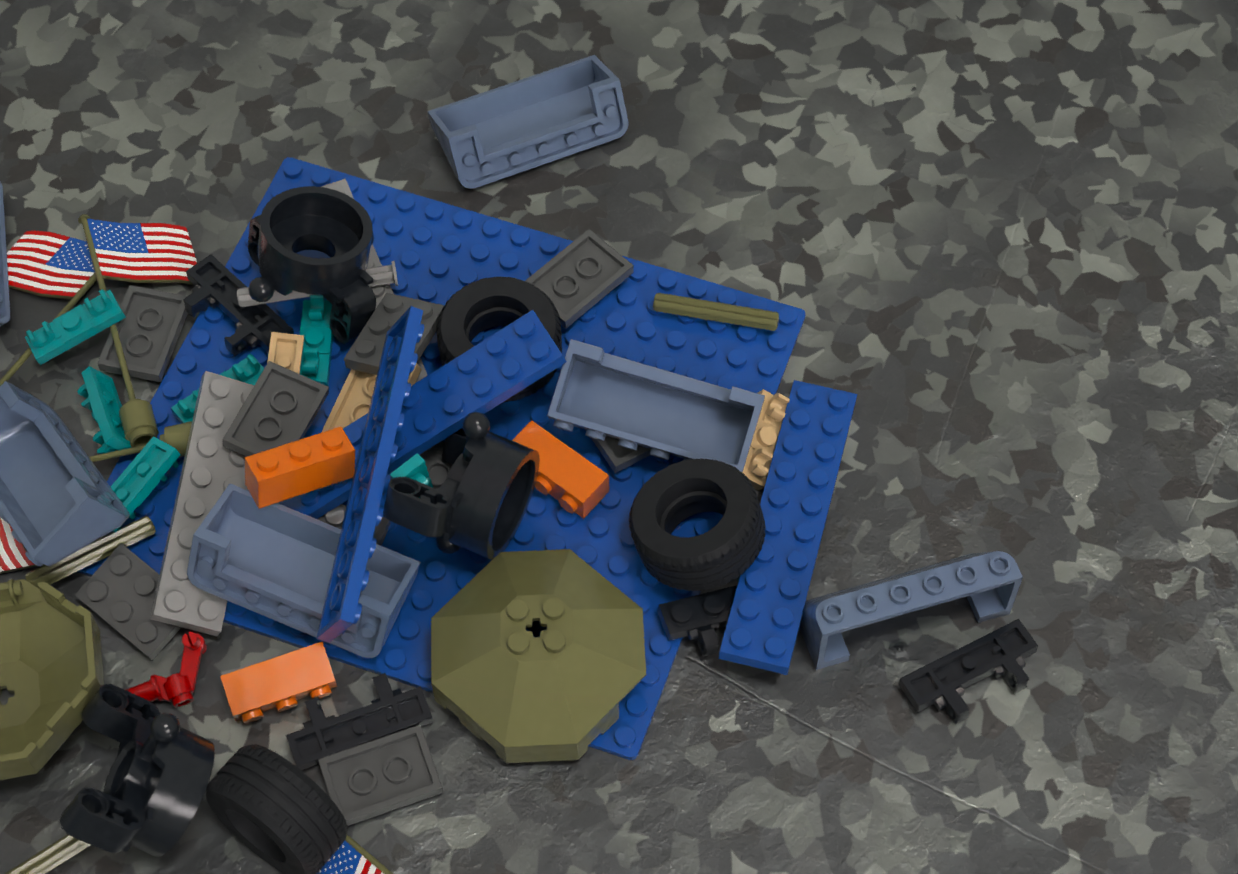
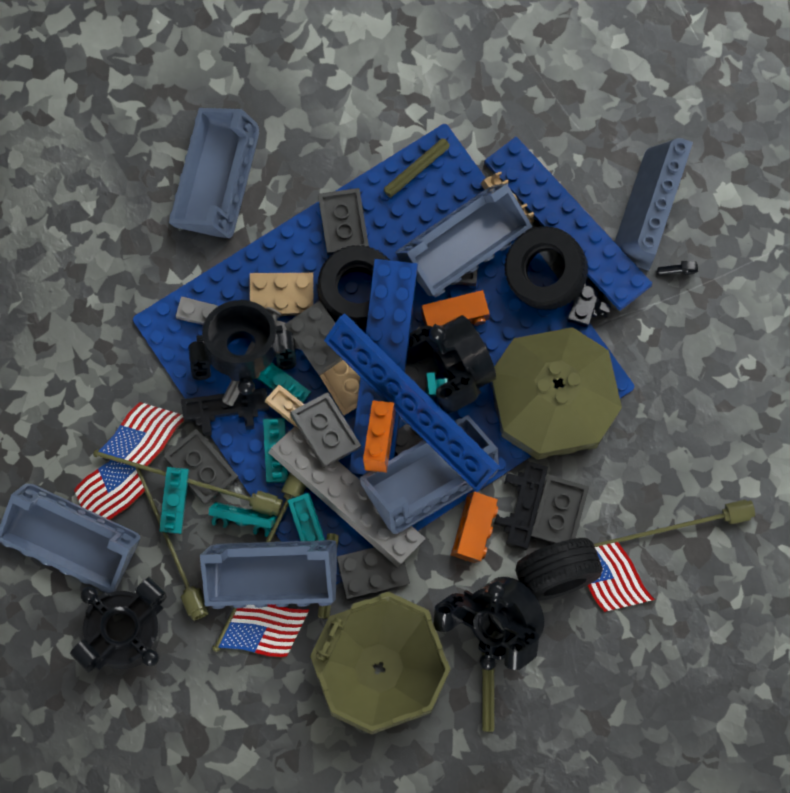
camera: 60 degrees left, 15 degrees up
red pin [124,632,207,708] -> none
black hinge [899,619,1038,724] -> none
none -> tan plate [250,273,314,316]
none -> black bar [657,261,698,276]

